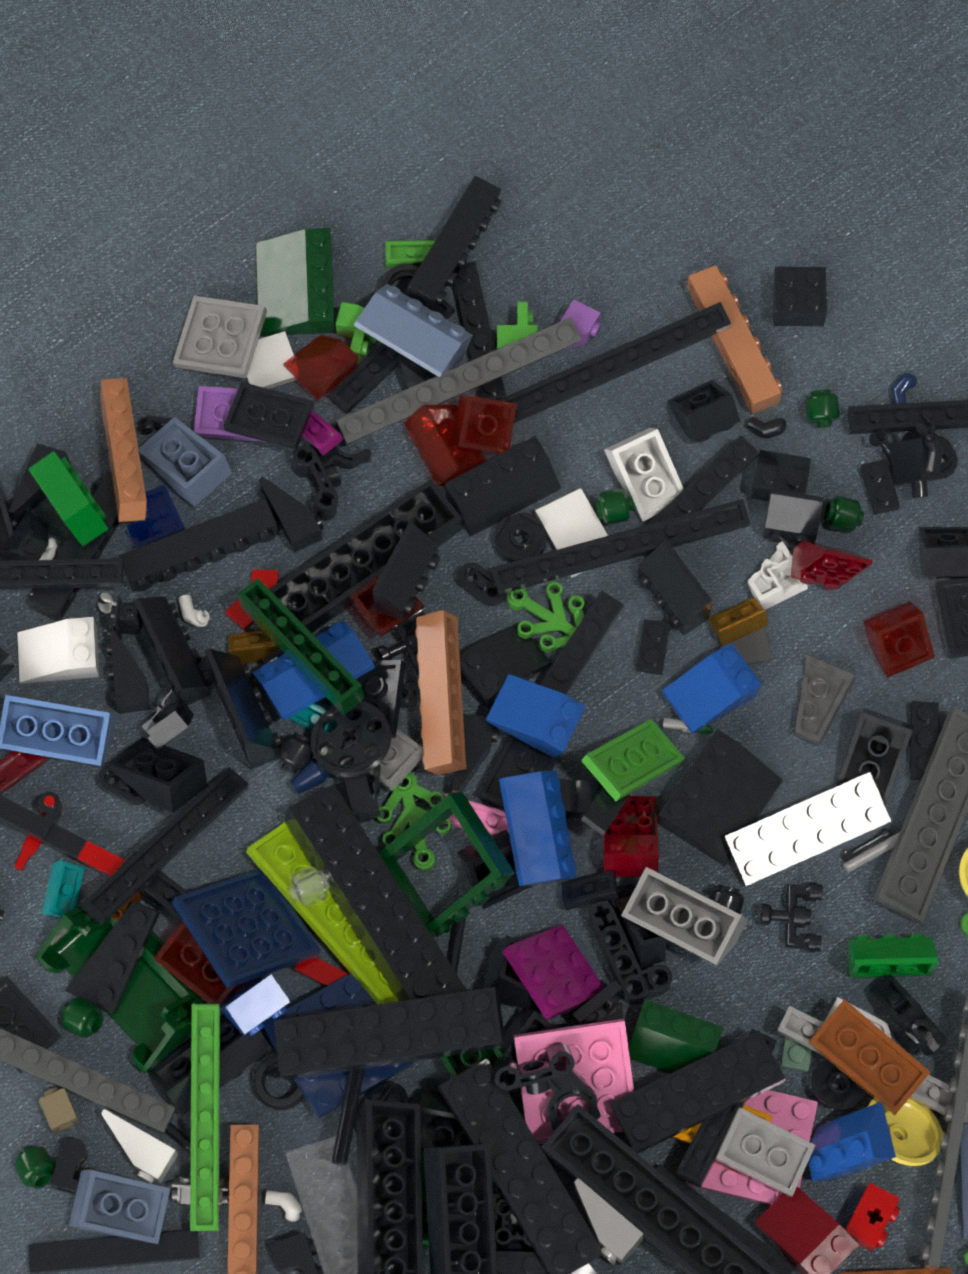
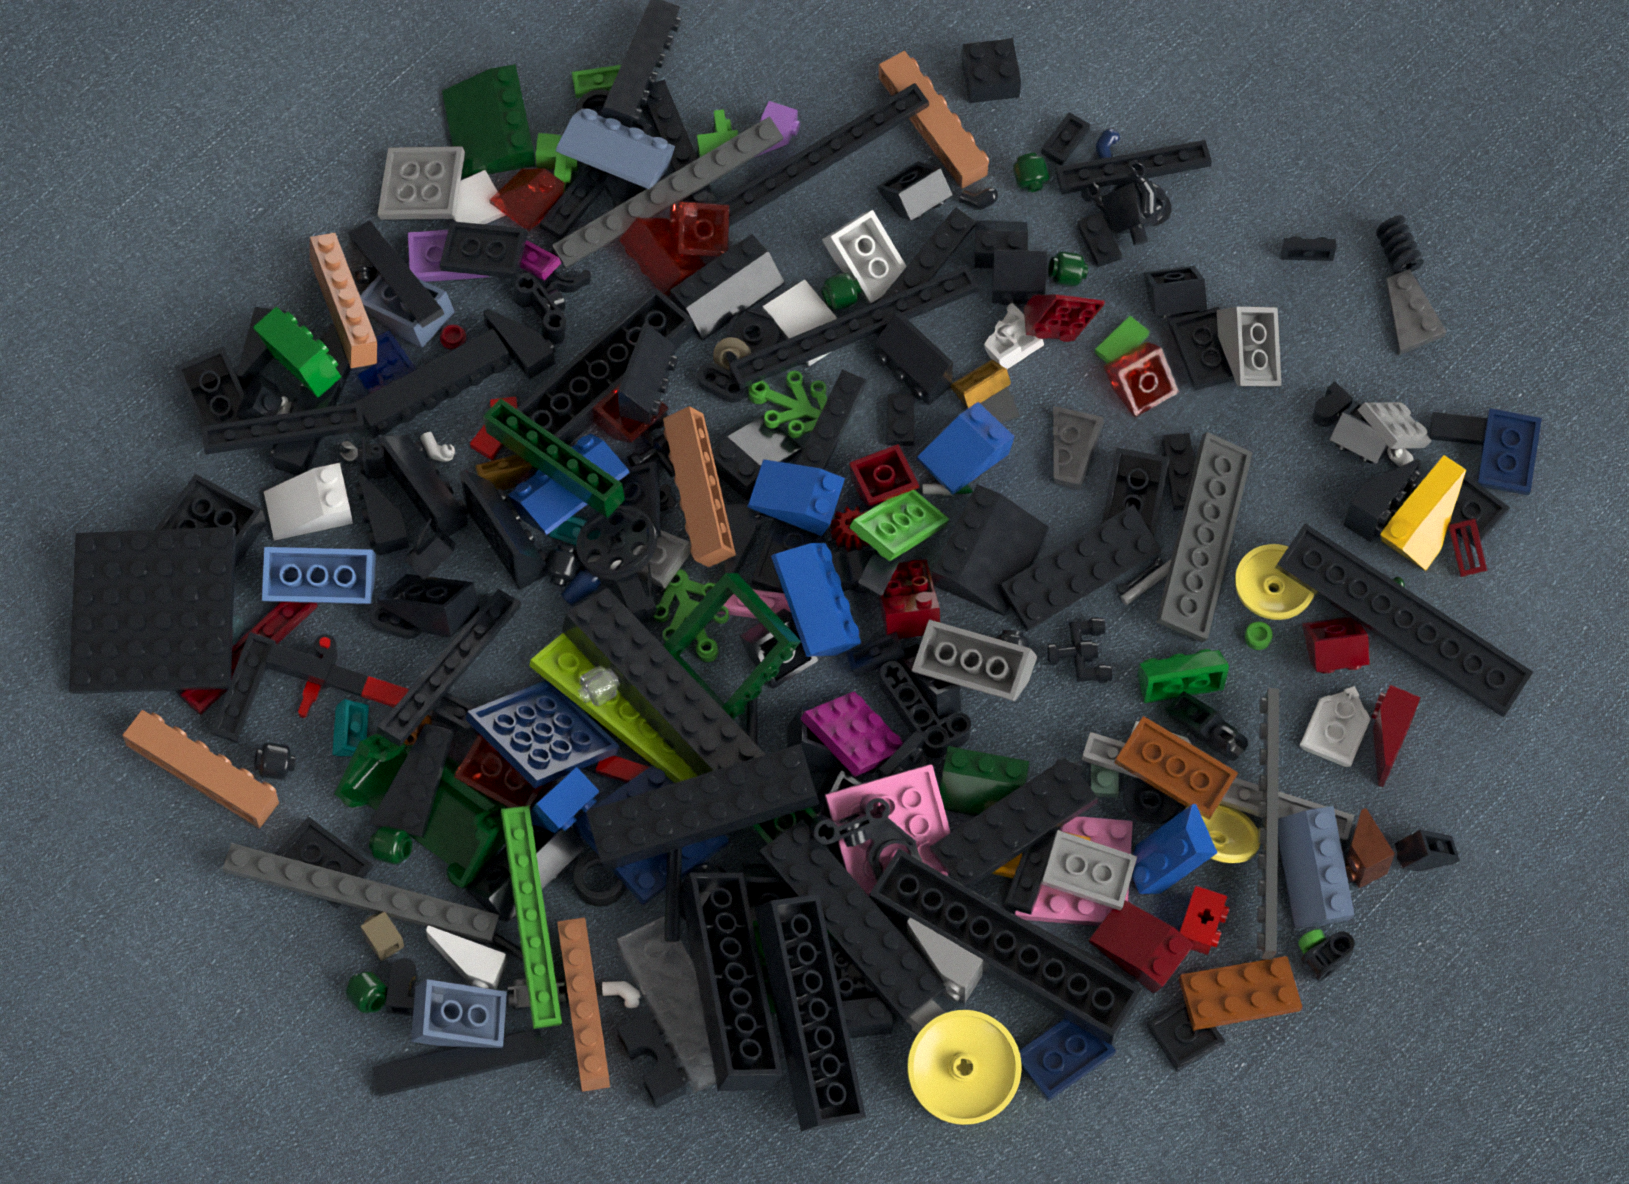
camera: 10 degrees left, 5 degrees down
none -> black tile [348,220,444,328]
none -> dark red plate [440,324,466,350]
none -> dark tan piece [713,337,751,371]
none -> red gear [830,505,869,552]
none -> dark red slope [849,444,919,506]
none -> black plate [1041,112,1091,166]
none -> bright green tile [1095,316,1150,369]

